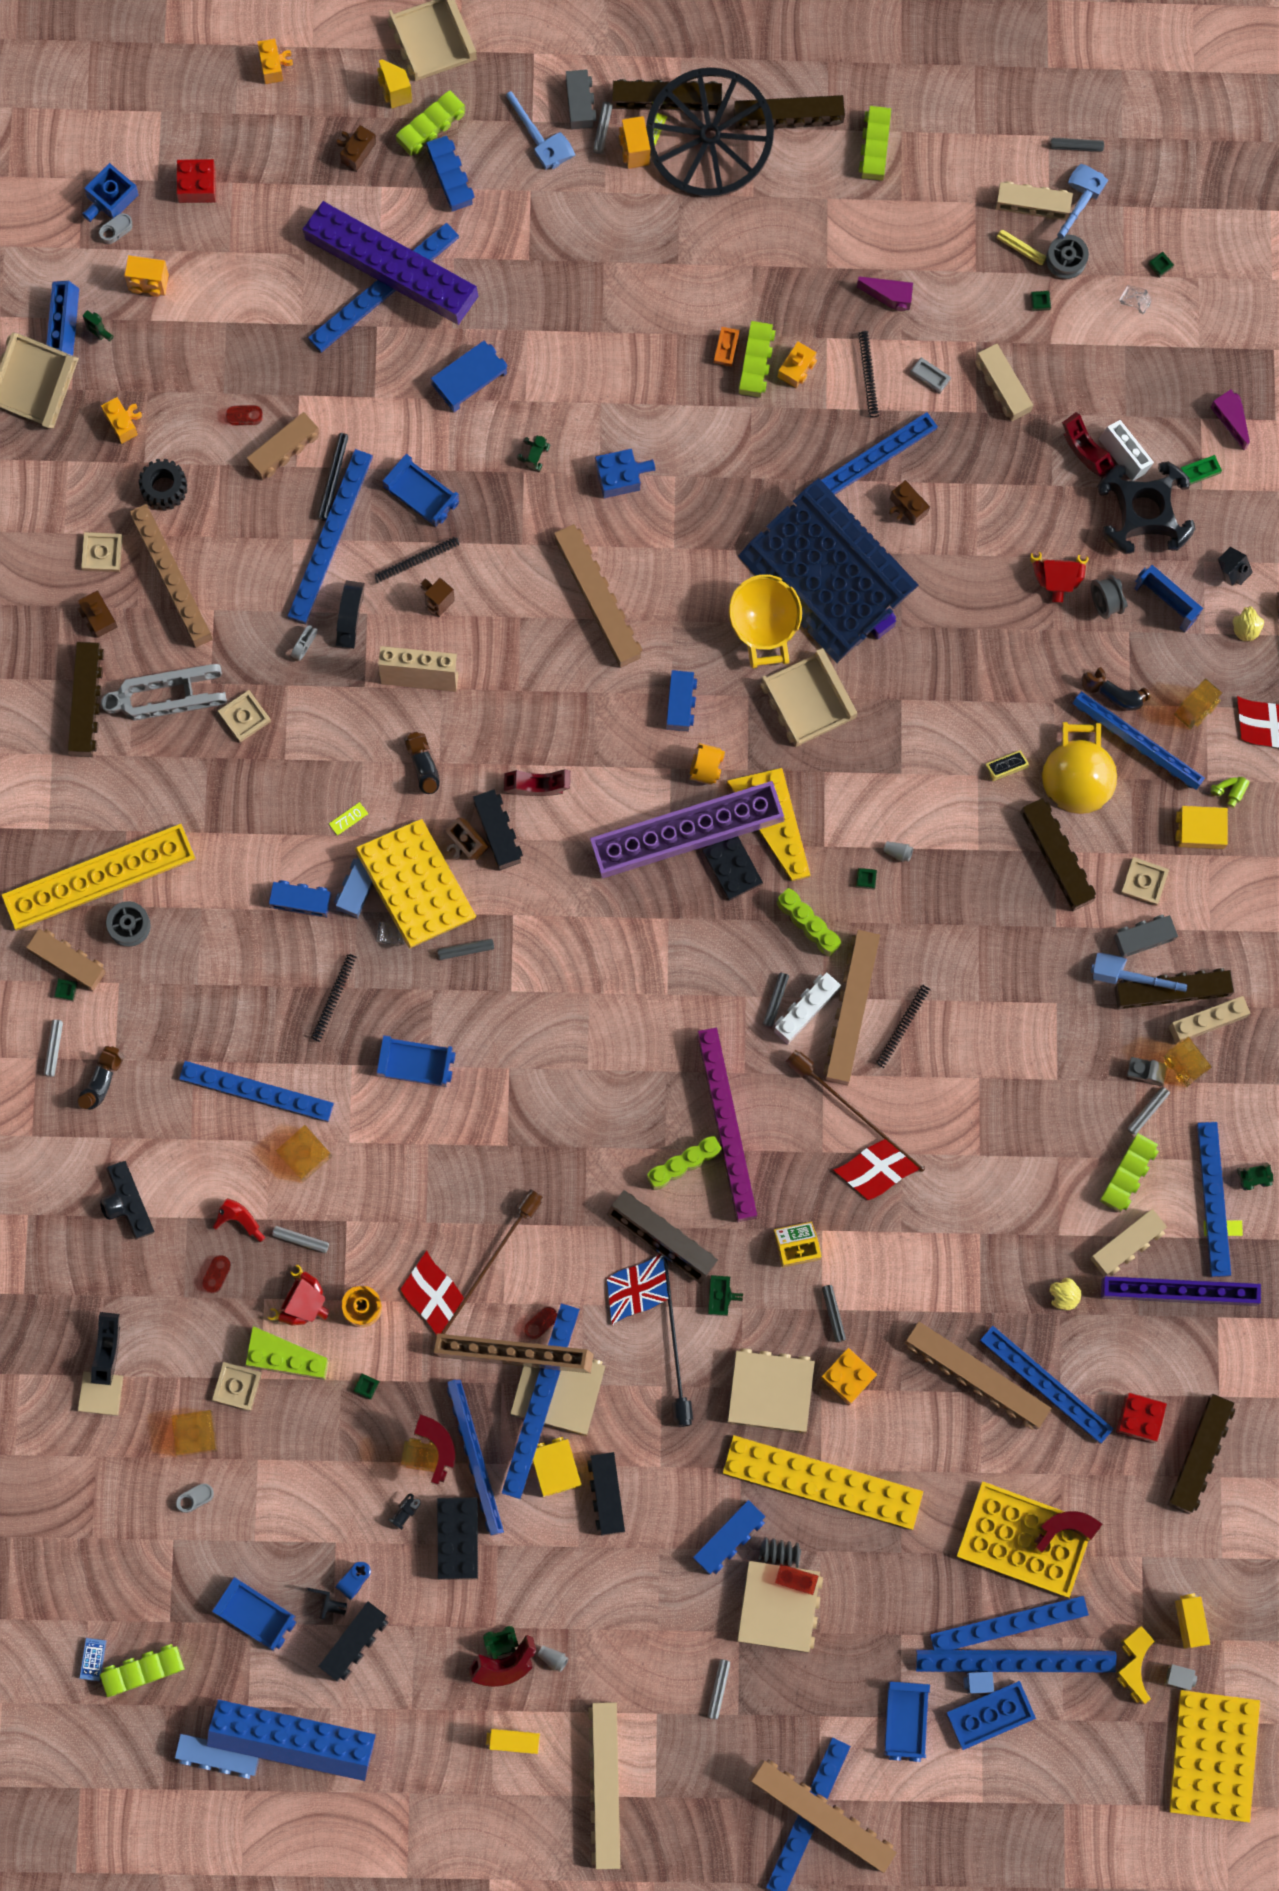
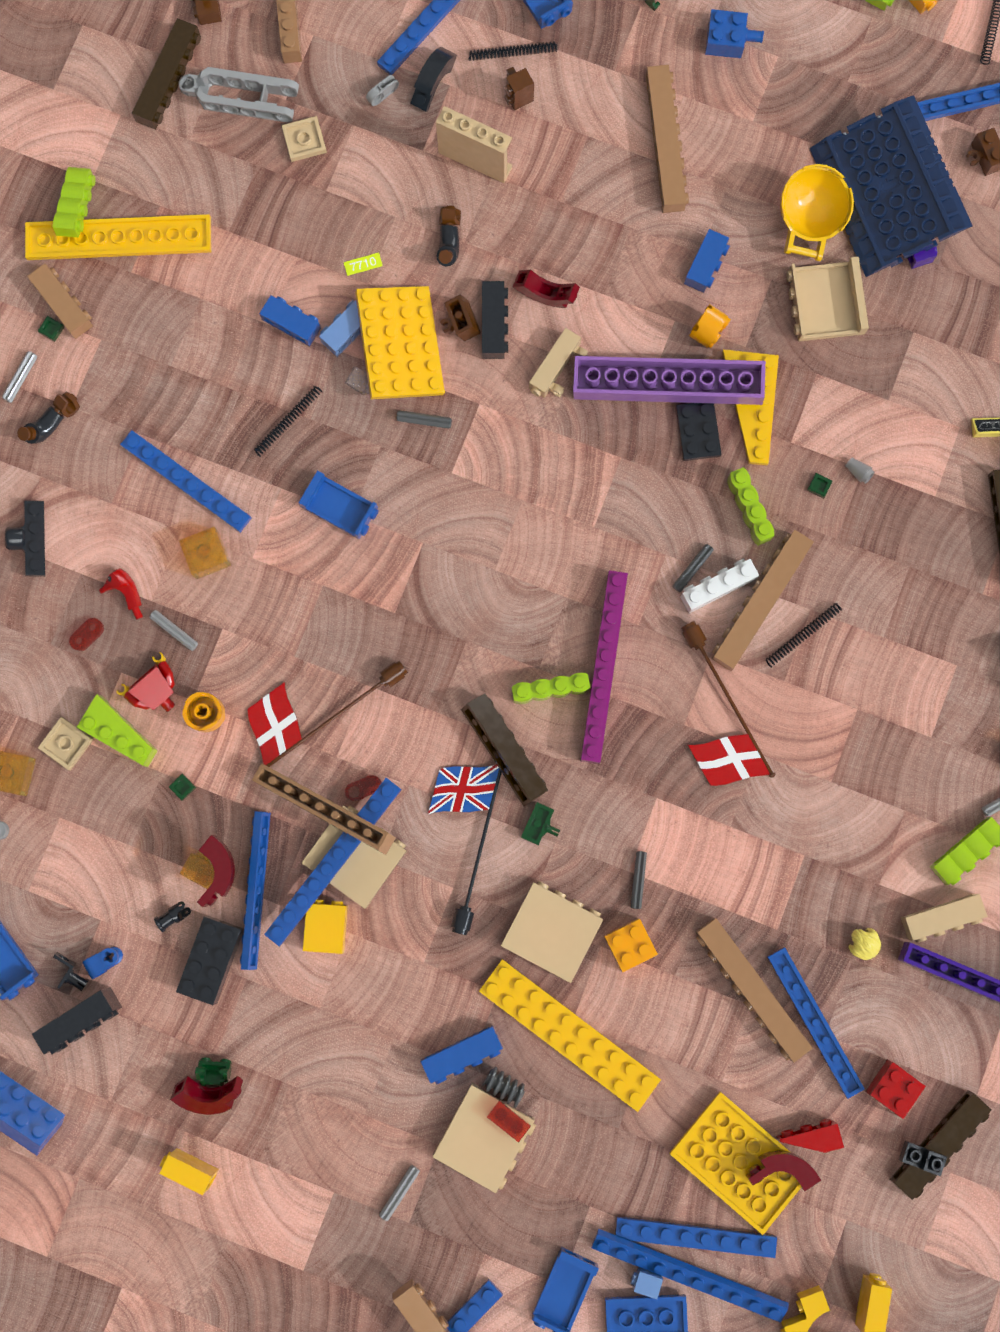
camera: 30 degrees right, 5 degrees up
dark grey wheel [106,901,151,947] -> none
light grey cone [537,1646,569,1672] -> none
black brick [587,1452,625,1536] -> none
tan brick [588,1703,620,1869] -> none
yellow slope [774,1222,822,1268] -> none
none -> lime brick [53,167,96,237]
none -> tan brick [529,328,588,398]
none -> red slope [776,1119,844,1153]
none -> black slope [898,1141,947,1176]

